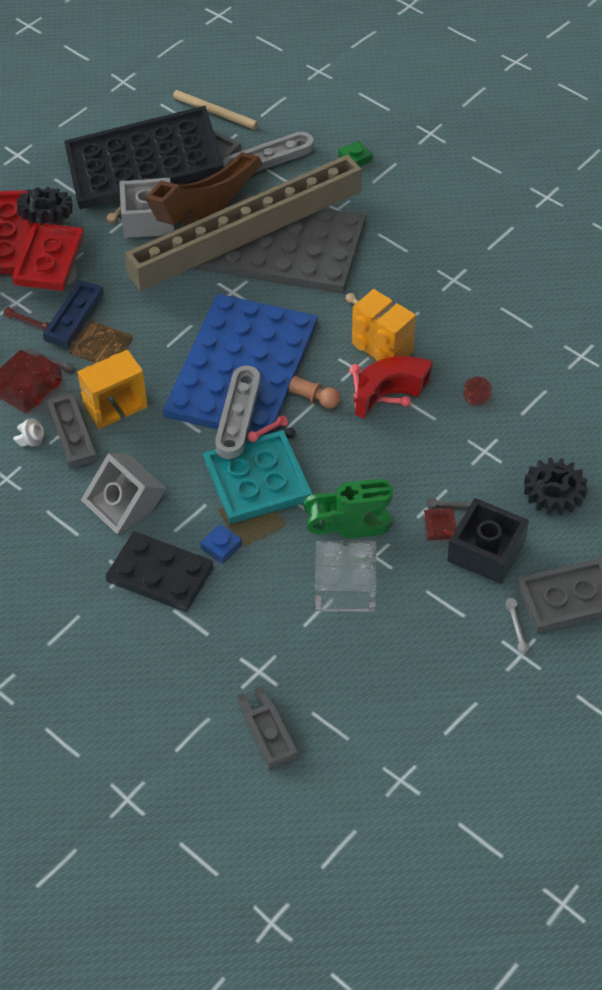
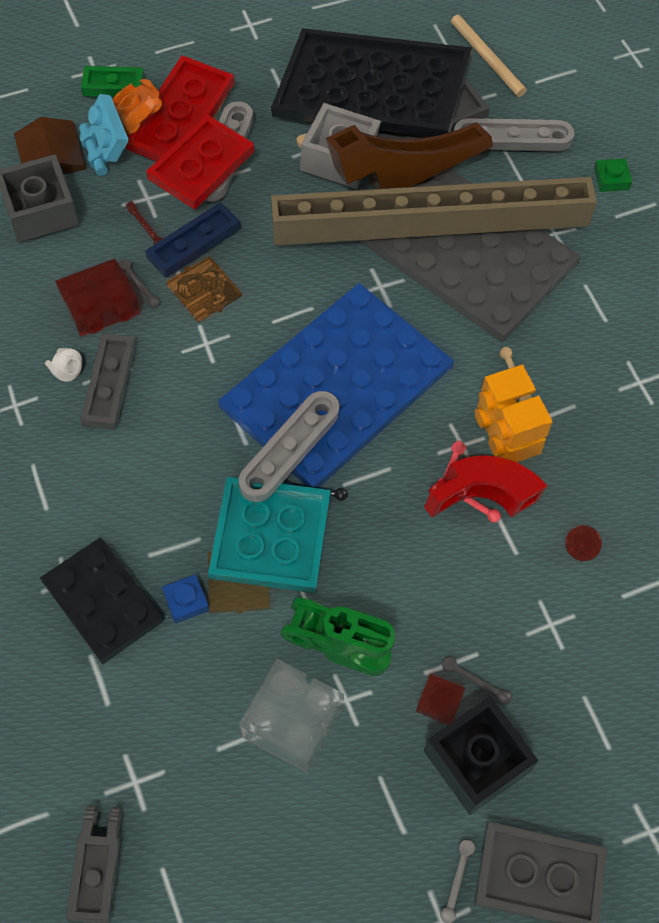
camera: 25 degrees right, 10 degrees up
black gear [17,187,73,225] -> none
light orange piece [77,350,148,430] -> none
light grey slope [81,453,166,534] -> none
coral hinge [247,415,288,442] -> none
nougat pin [289,375,340,409] -> none
black gear [524,458,587,516] -> none

